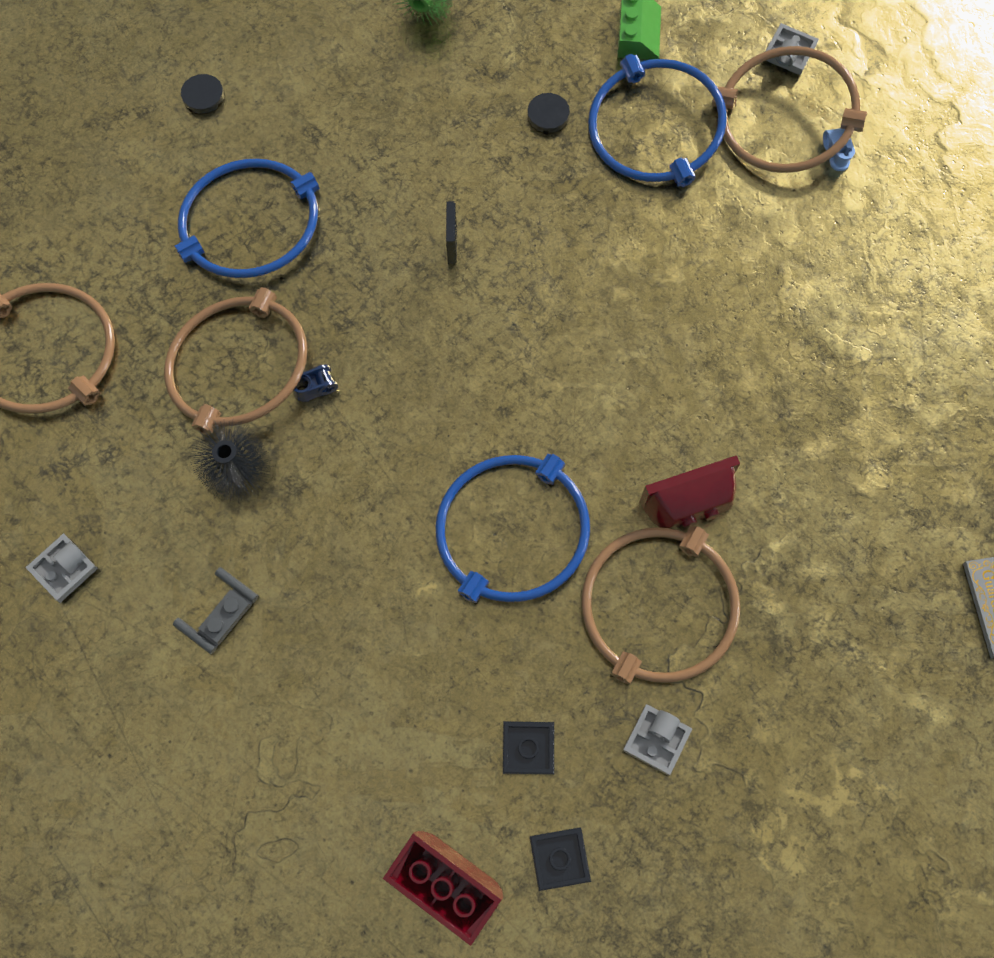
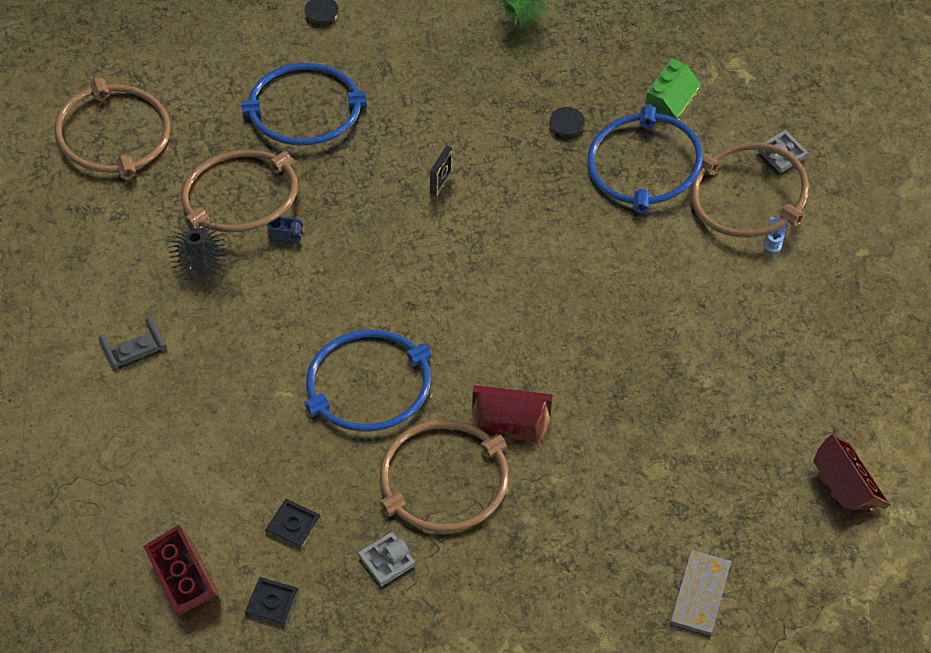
camera: 25 degrees right, 15 degrees down
light grey plate [25,533,98,603] -> none

